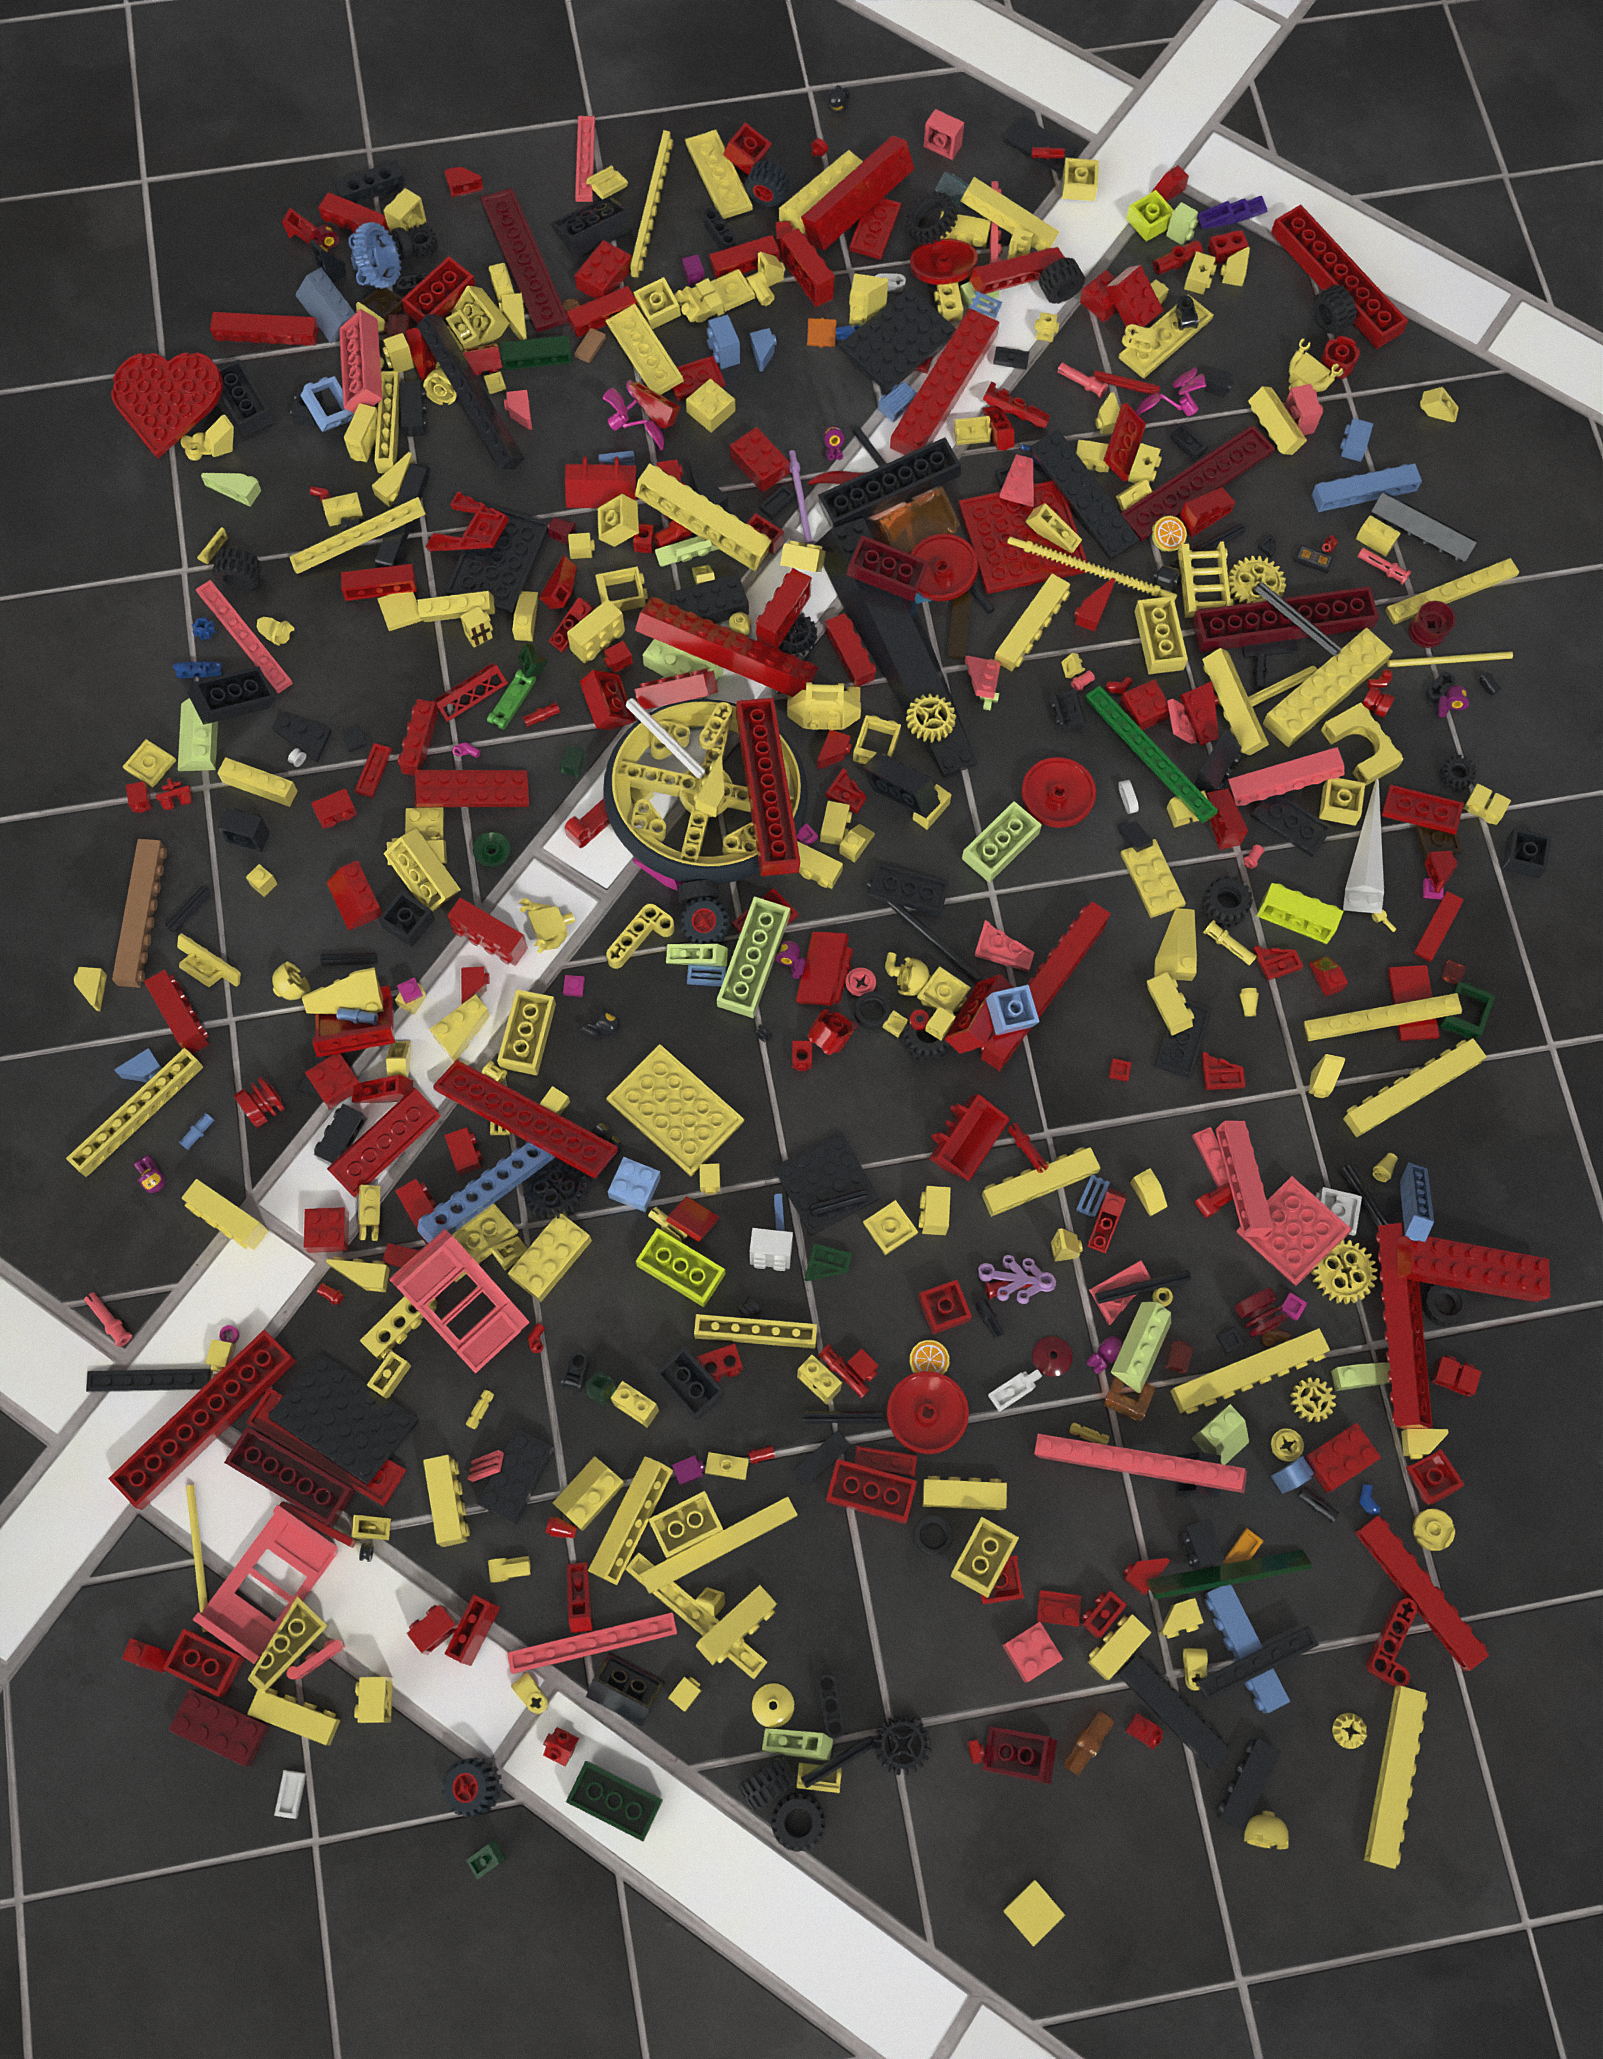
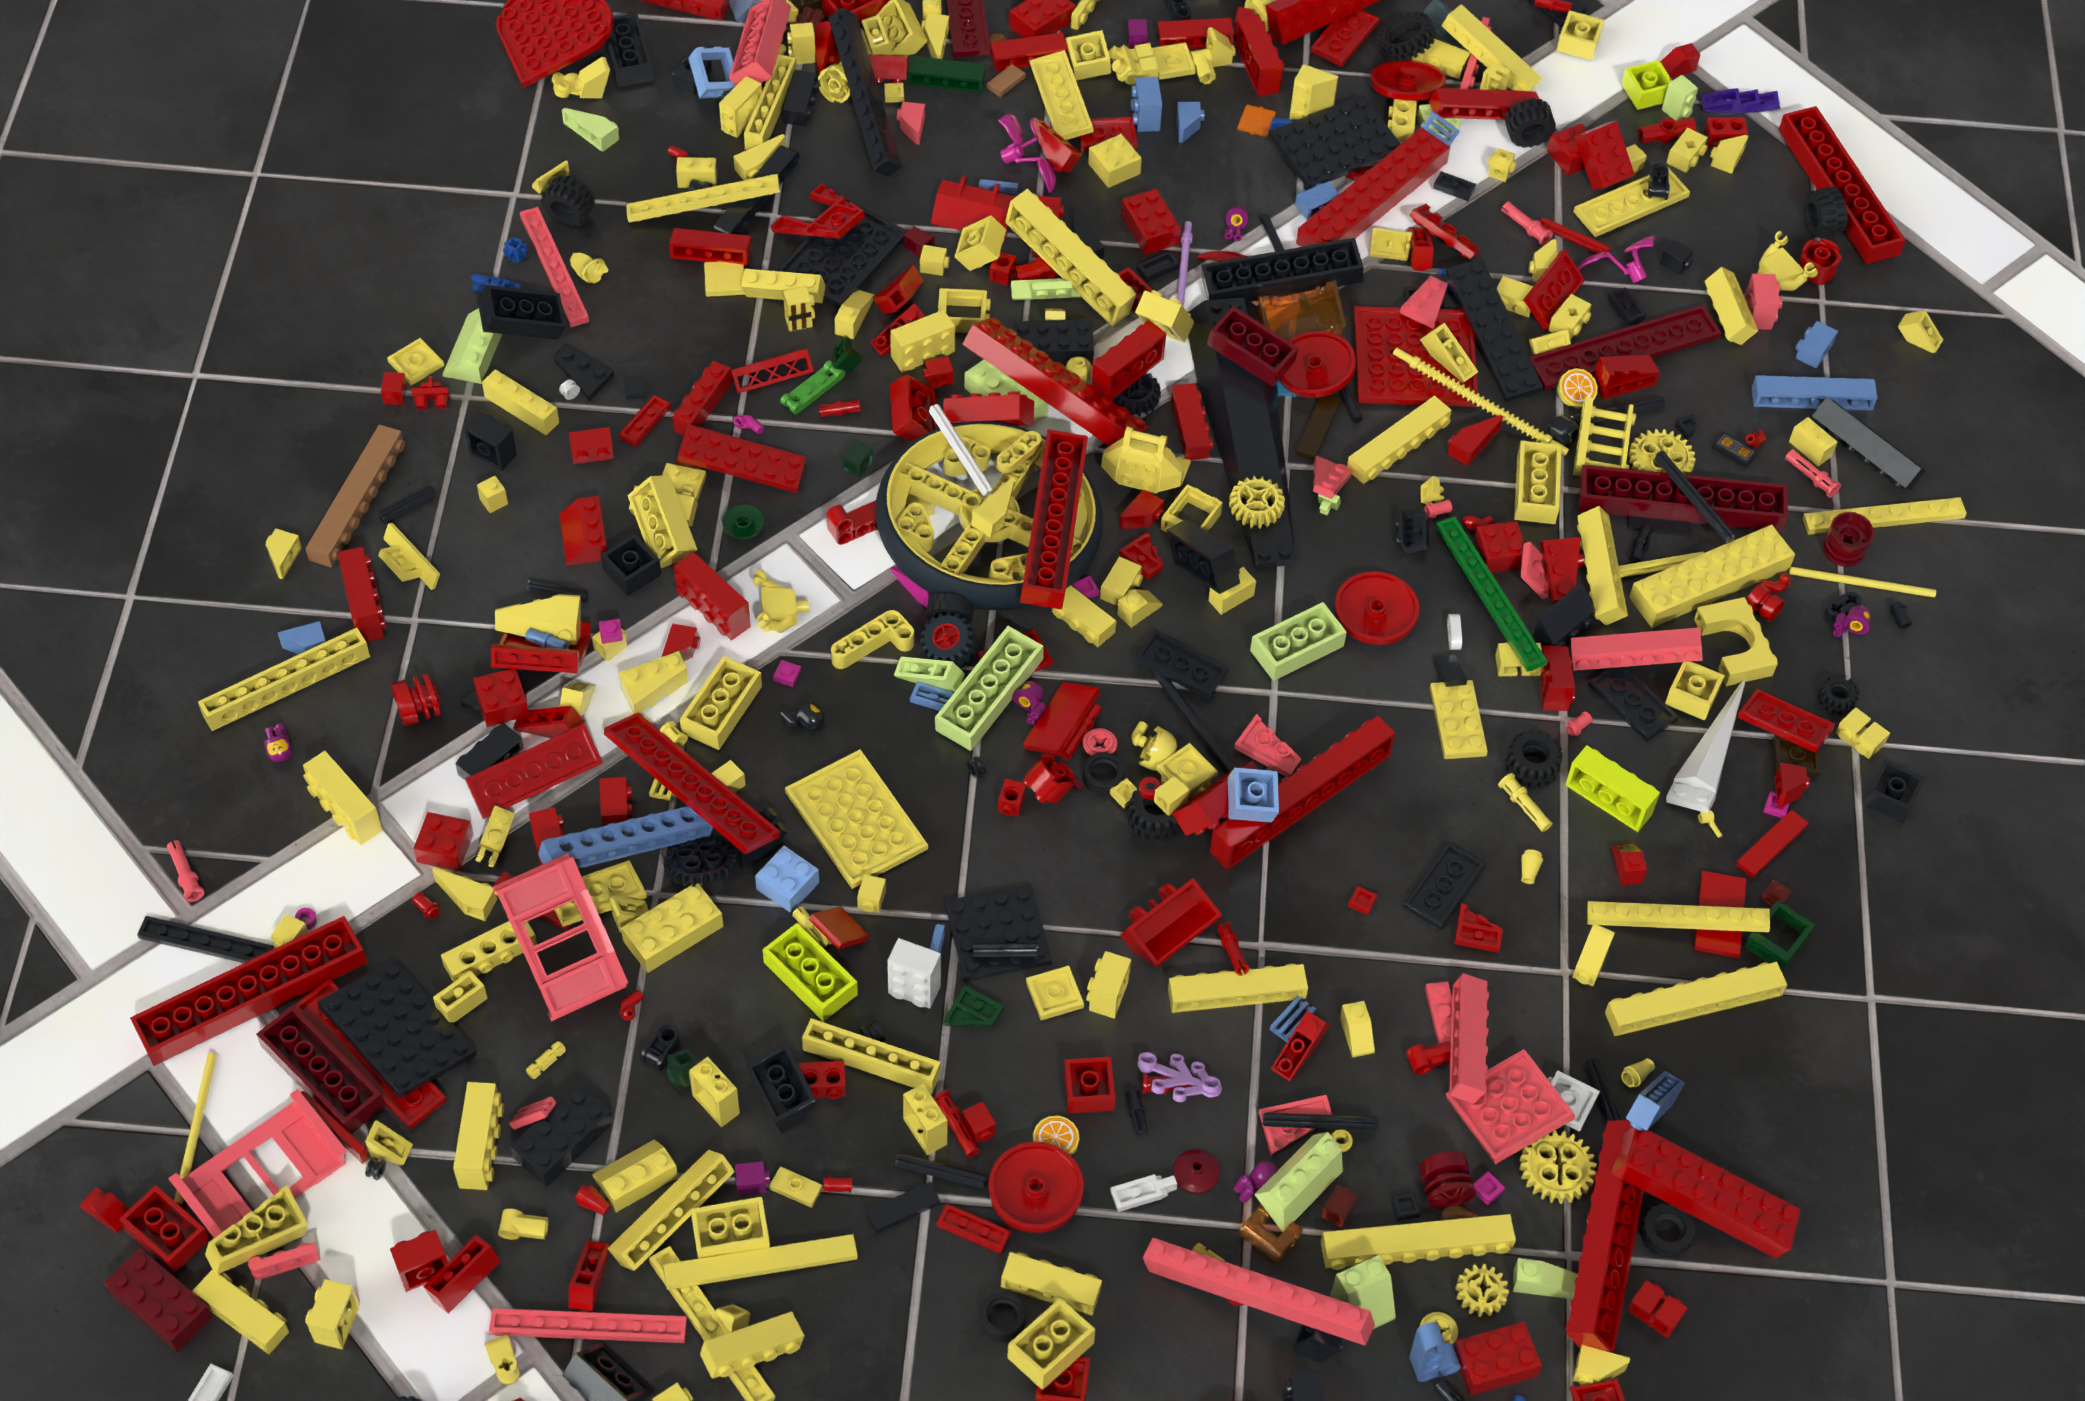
camera: 15 degrees right, 15 degrees down
medium blue pin [179,1112,215,1150] -> none
light yellow cylinder [272,962,310,1000] -> none
red brick [826,1459,917,1524] -> none
white beam [875,274,906,292] -> none
light yellow slope [1051,1228,1083,1262] -> none
light yellow piece [1122,324,1157,352] -> none
light yellow brick [1147,972,1194,1035] -> none
light yellow wedge [1154,908,1197,981] -> none
red wing [1252,946,1303,981] -> none

